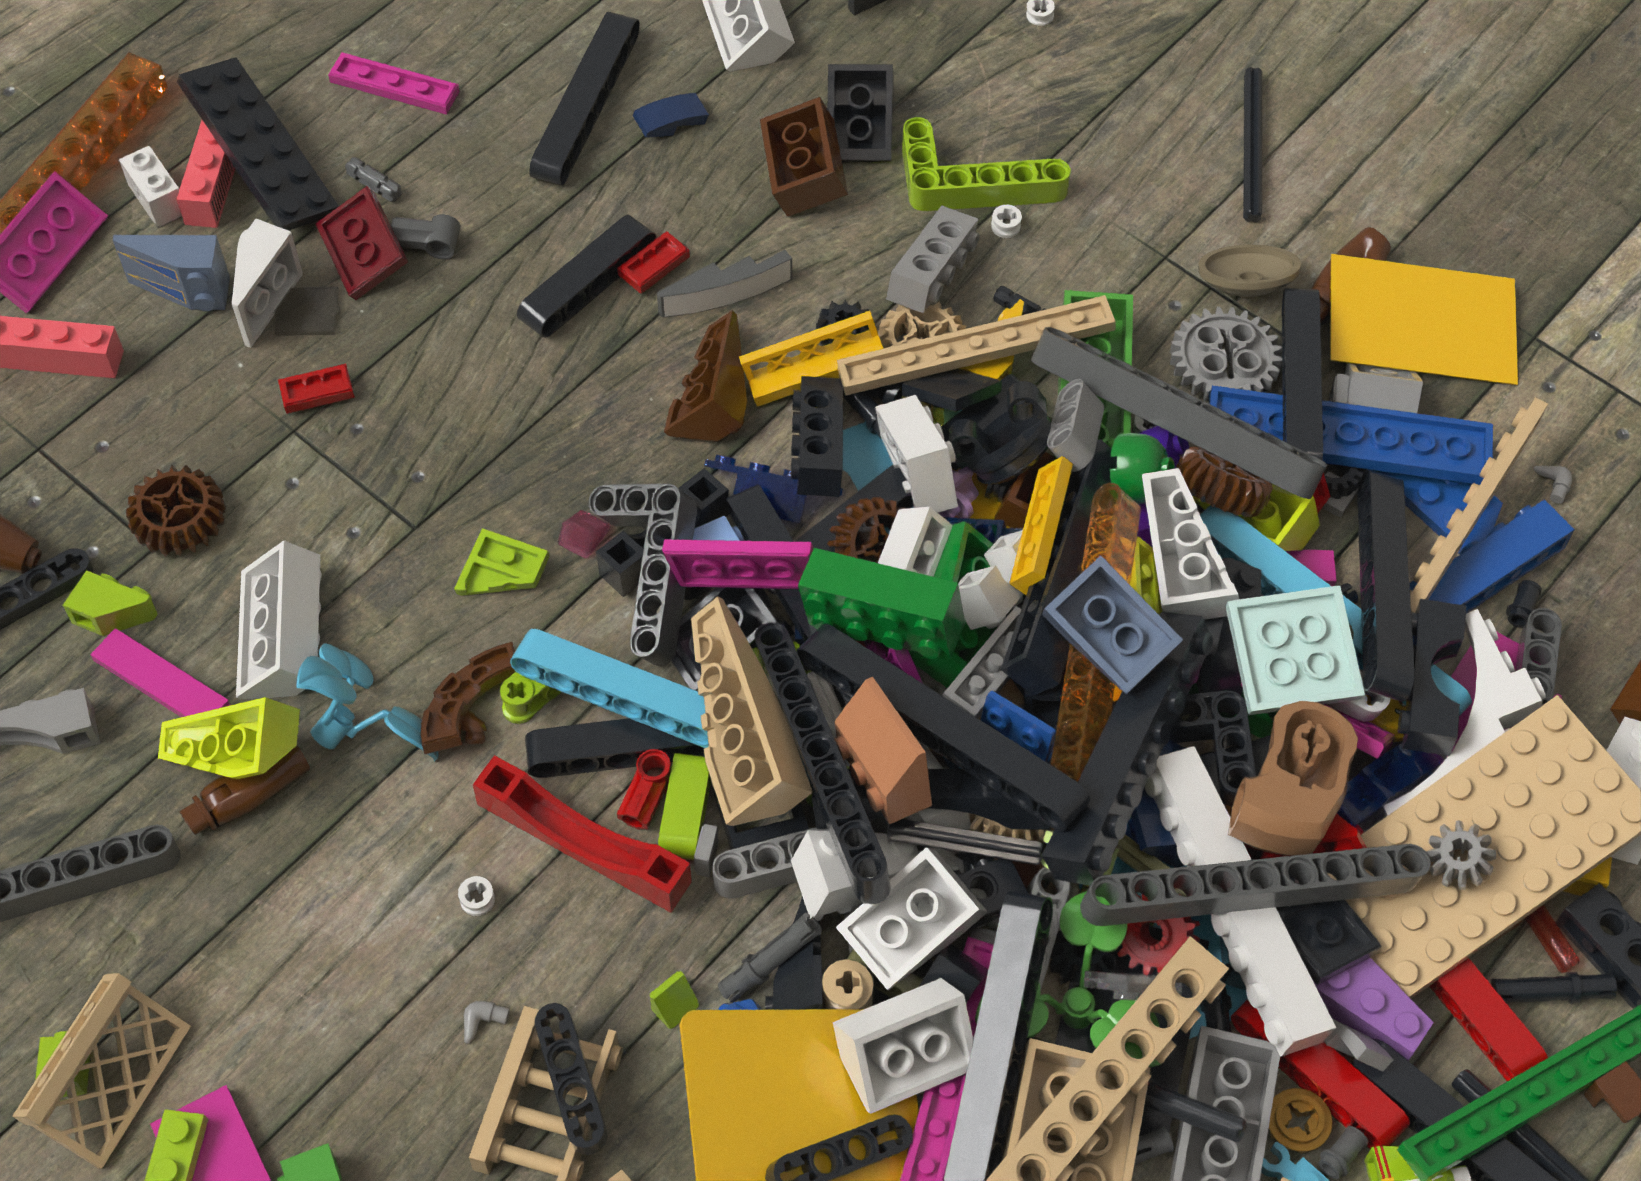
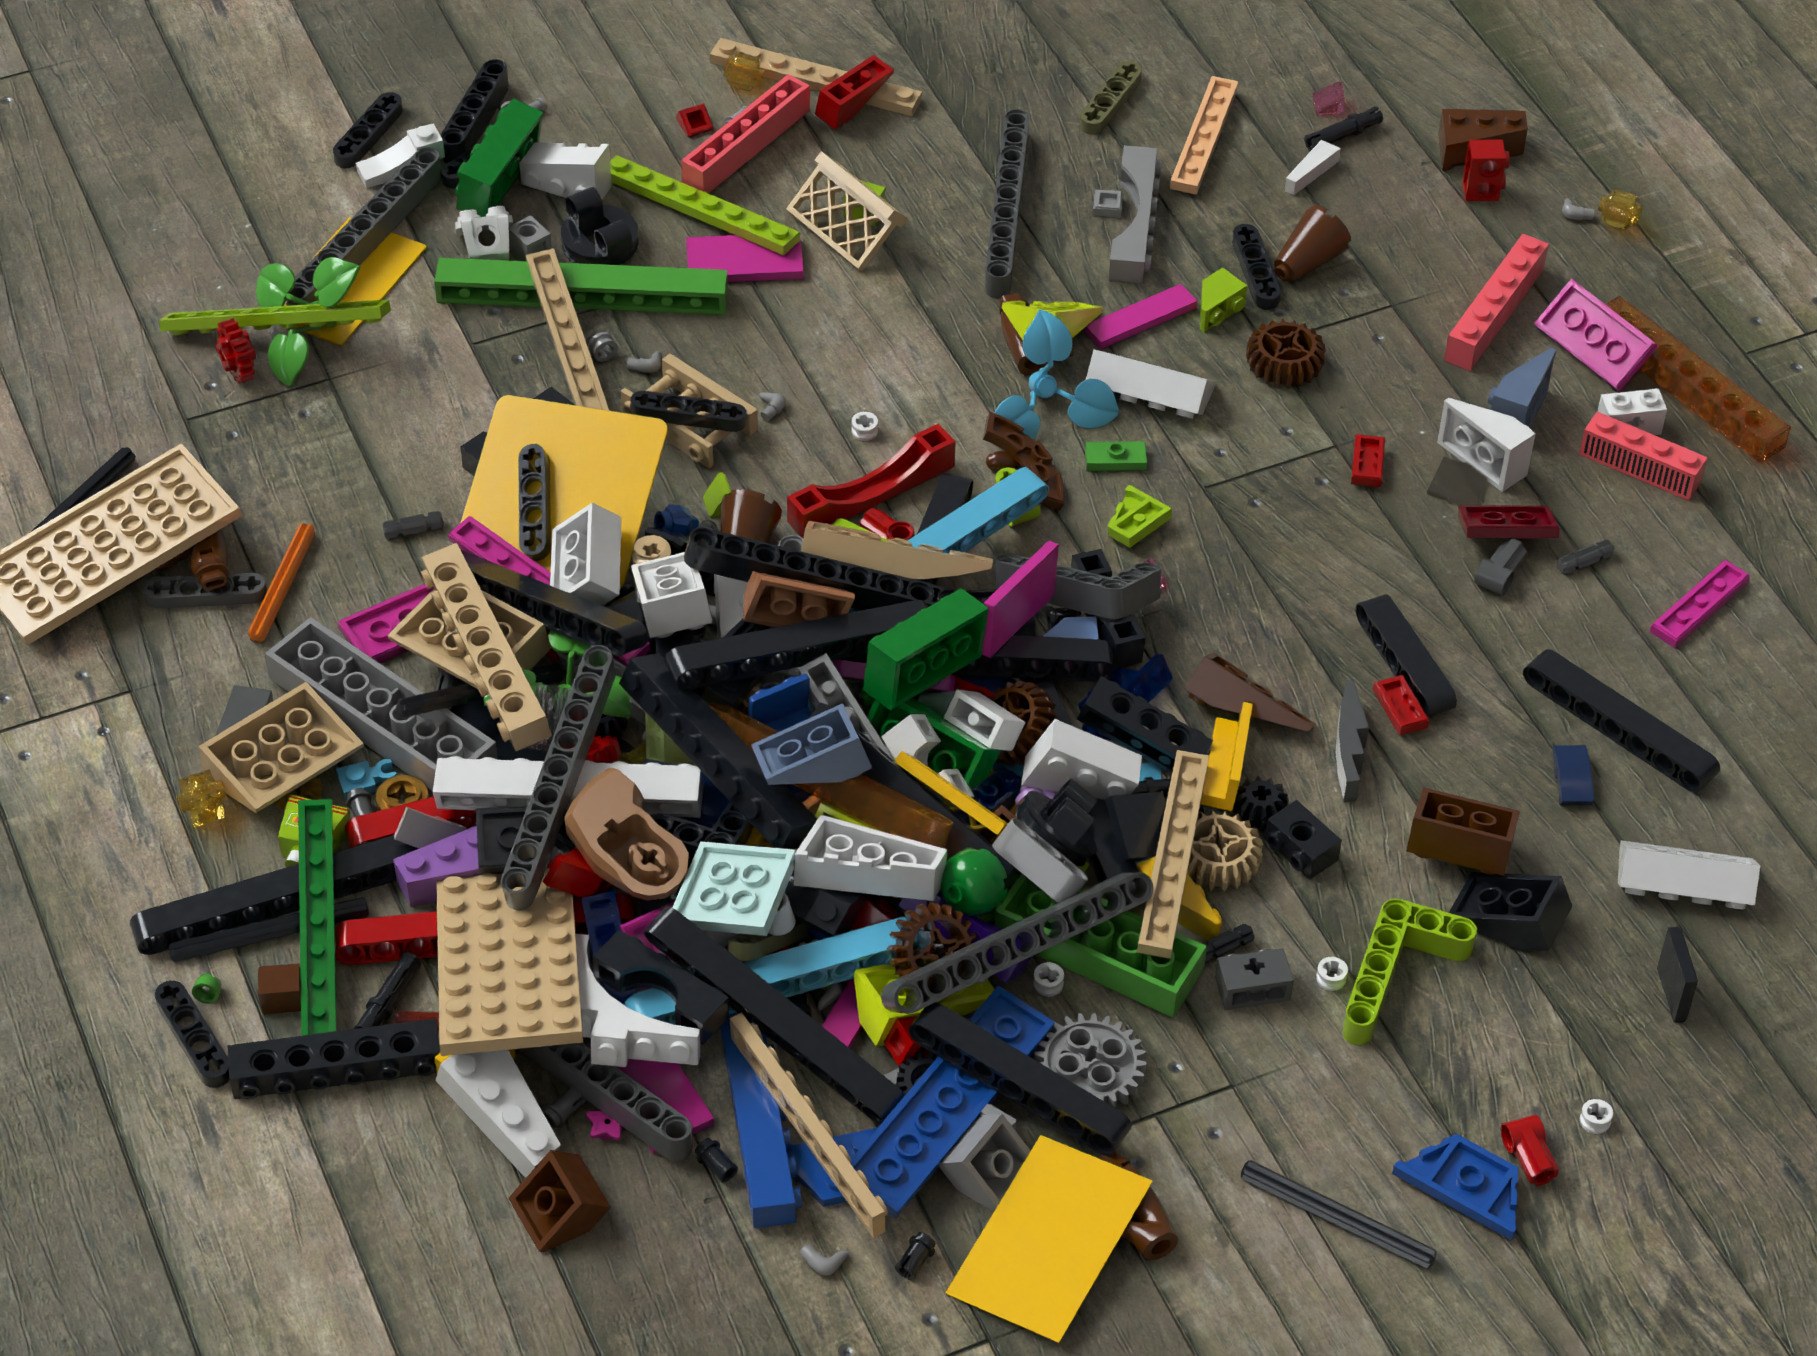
camera: 115 degrees right, 10 degrees down
black plate [177,57,339,231] -> none
light grey brick [886,206,980,313] -> none
dark tan dish [1198,245,1301,299] -> none
light grey gear [1426,820,1496,890] -> none
none -> reddish brown cone [721,489,782,543]
none -> black pin [895,1232,936,1280]
none -> bright green plate [1085,441,1147,471]
none -> dark grey brick [1215,948,1294,1010]
none -> black brick [1265,800,1342,880]
none -> blue wing [1392,1133,1518,1241]
none -> red piece [1500,1115,1559,1186]

